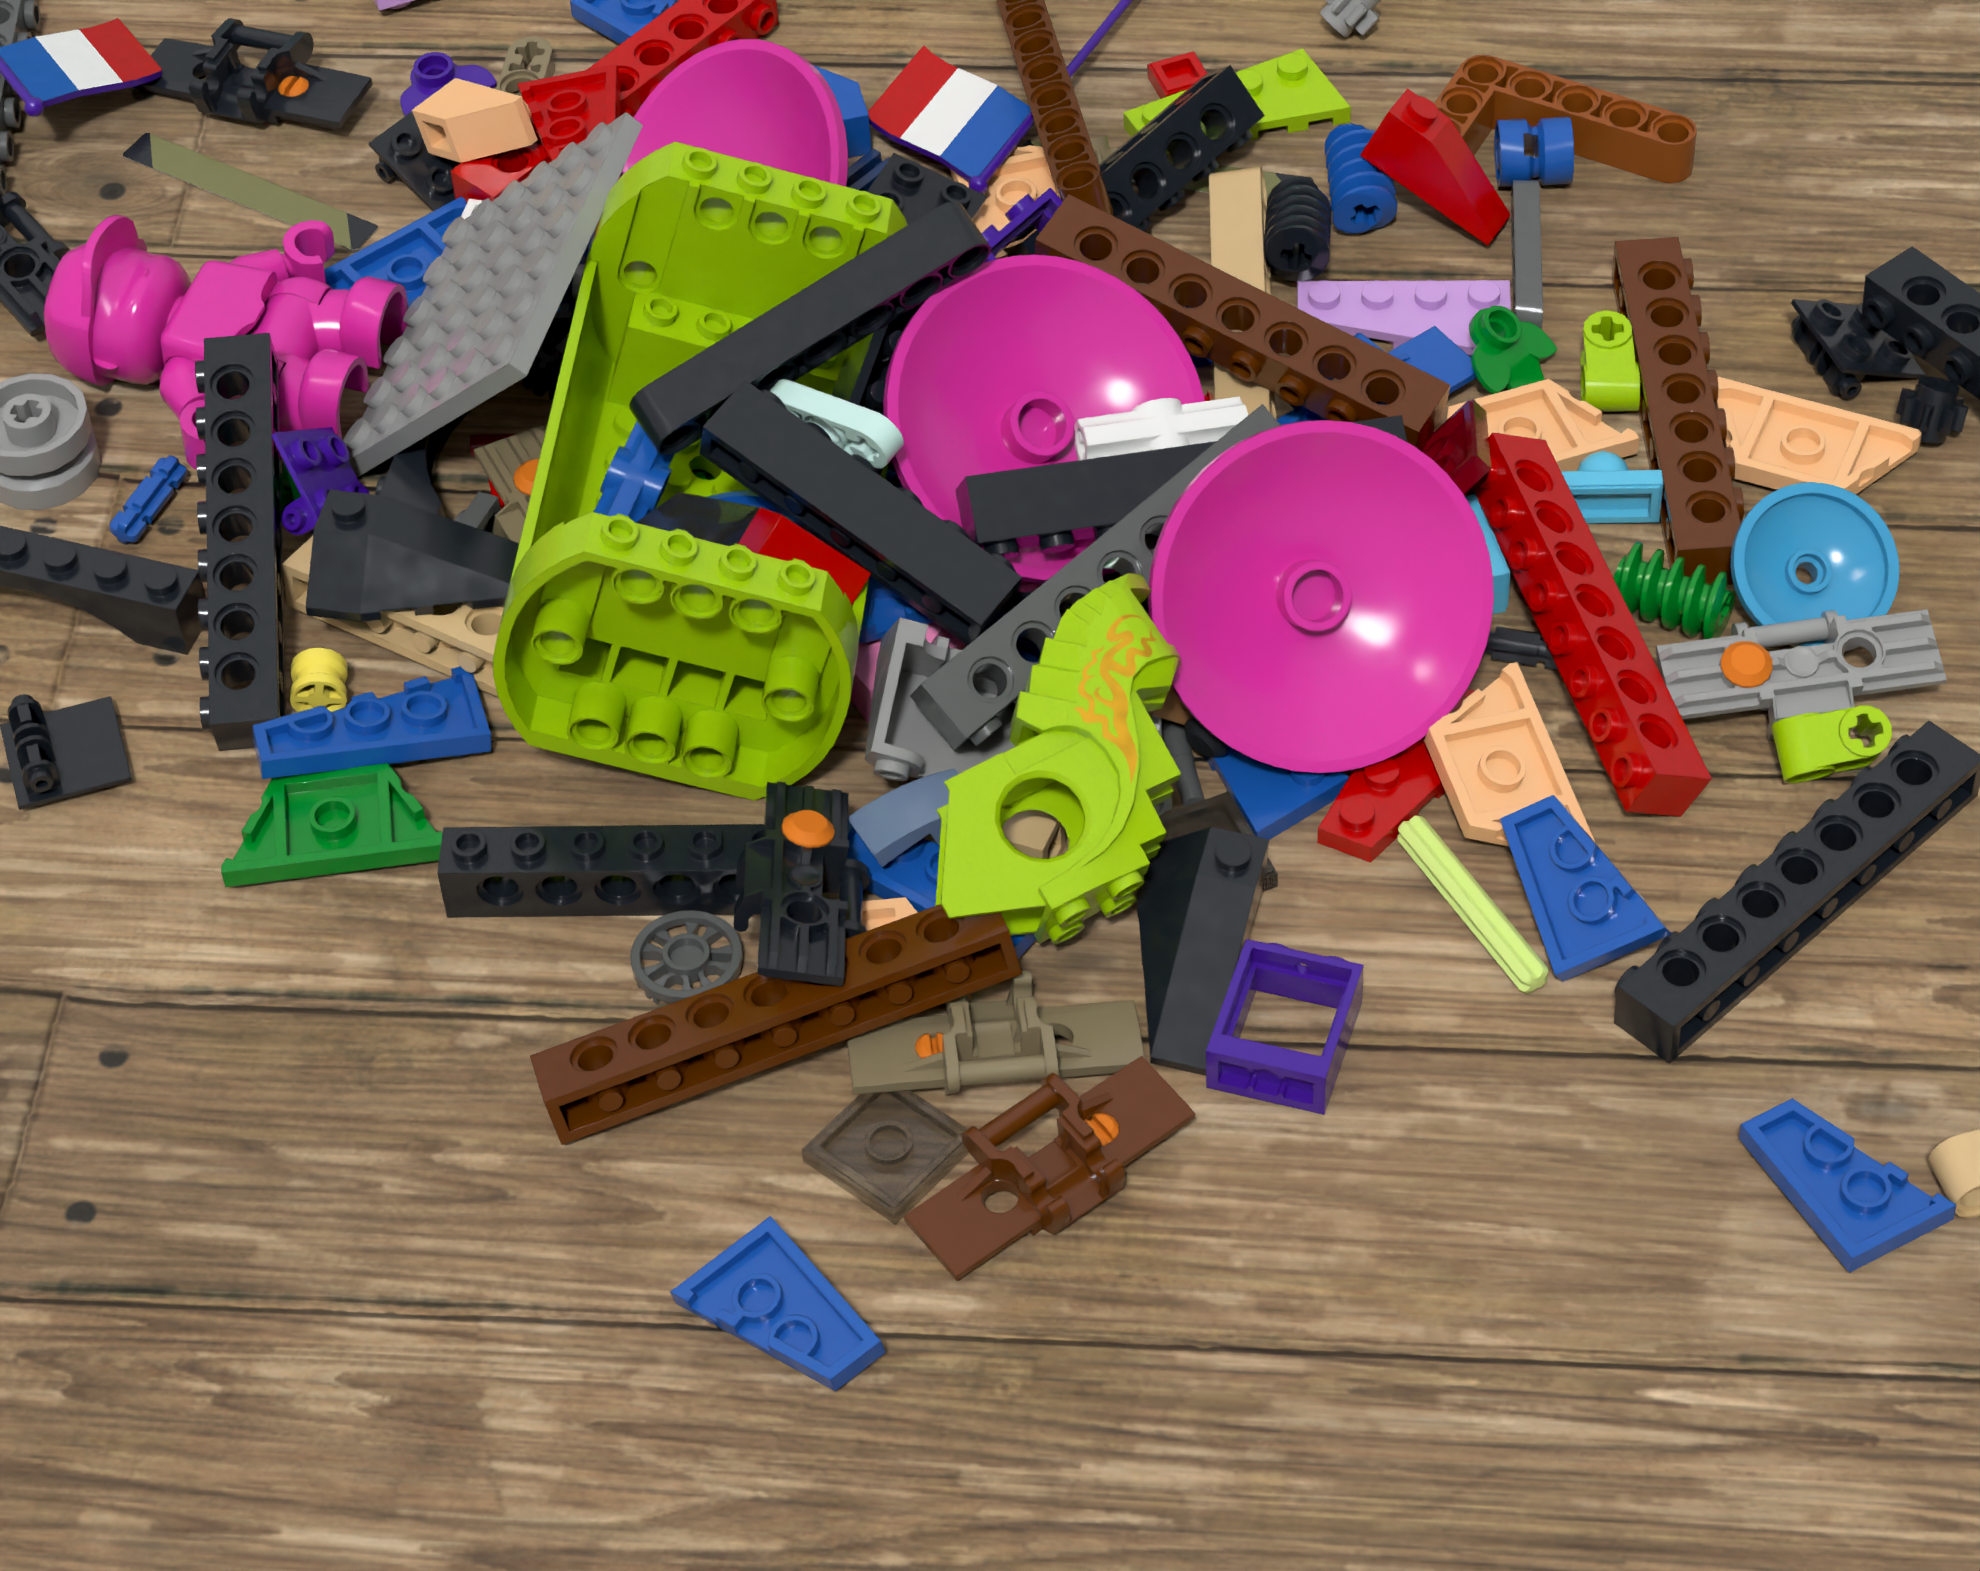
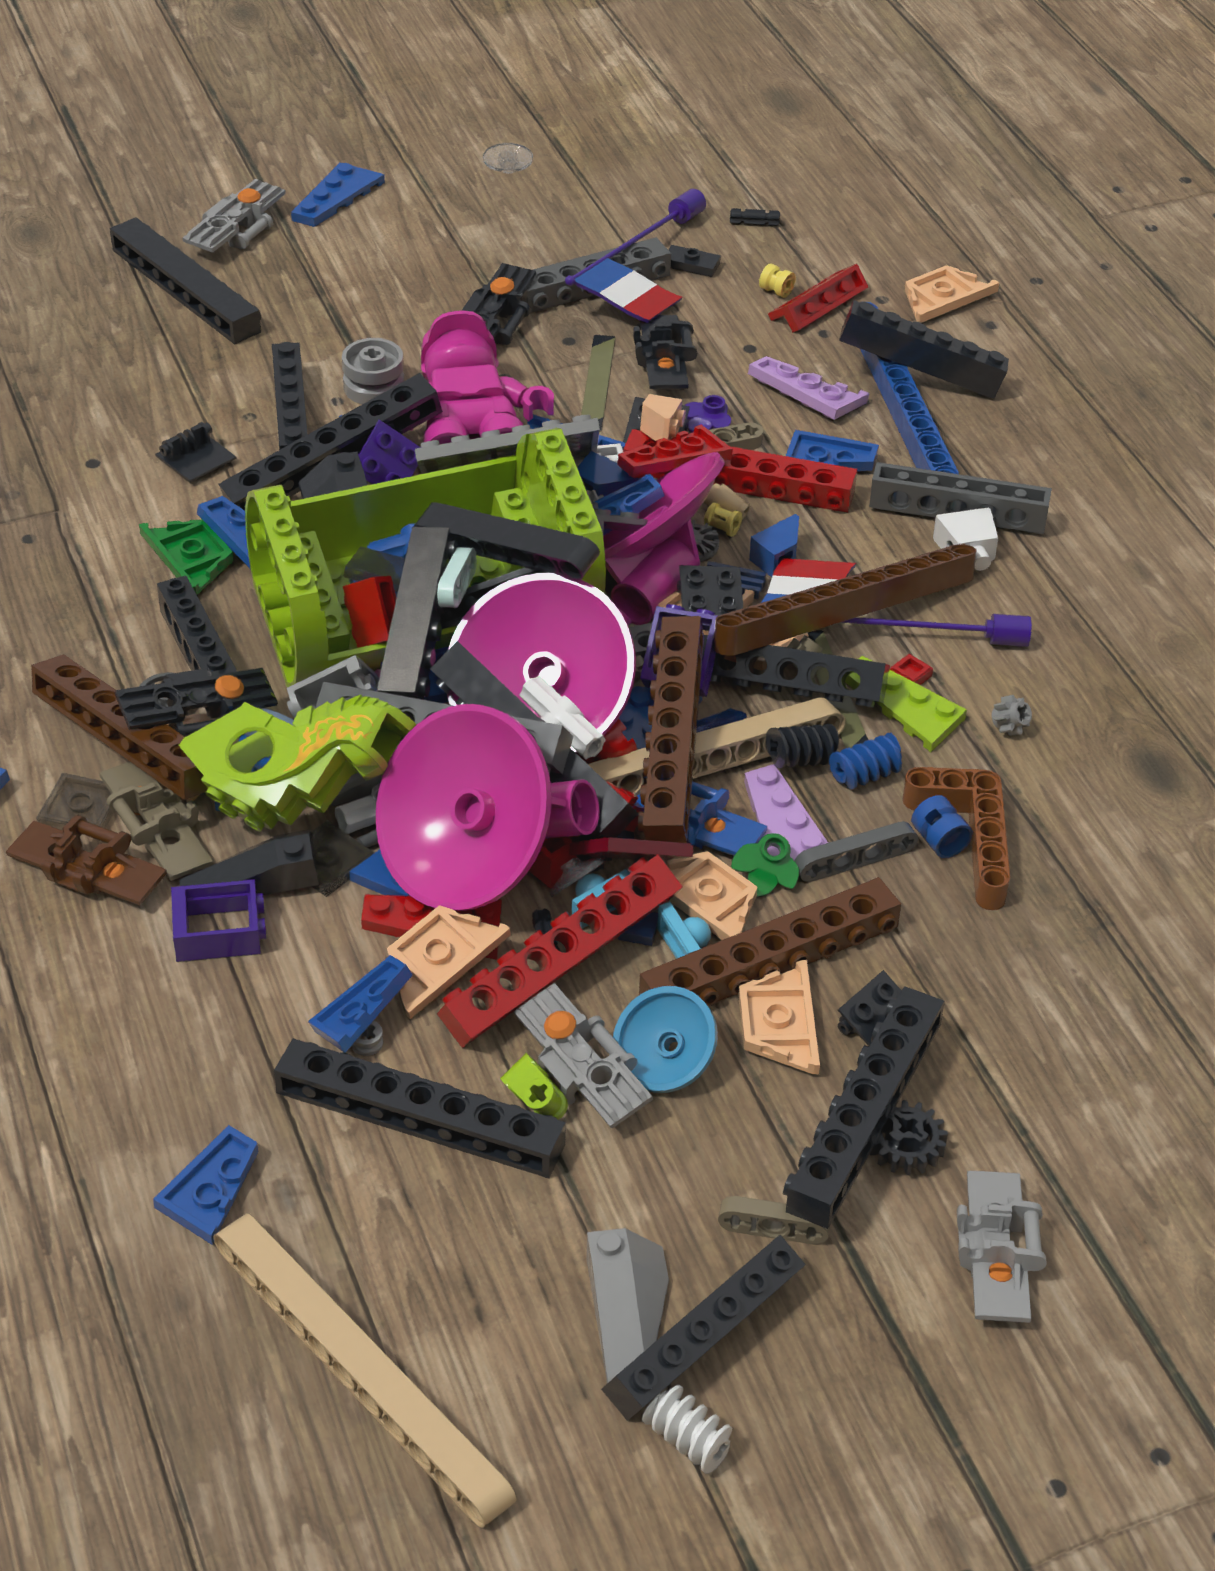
camera: 60 degrees right, 5 degrees down
red slope [1360,88,1511,246] -> none
yellowish green axle [1397,815,1549,993] -> none
lime piece [1580,310,1640,412] -> none
green piece [1613,541,1736,639] -> none
black gear [1896,377,1969,443] -> none

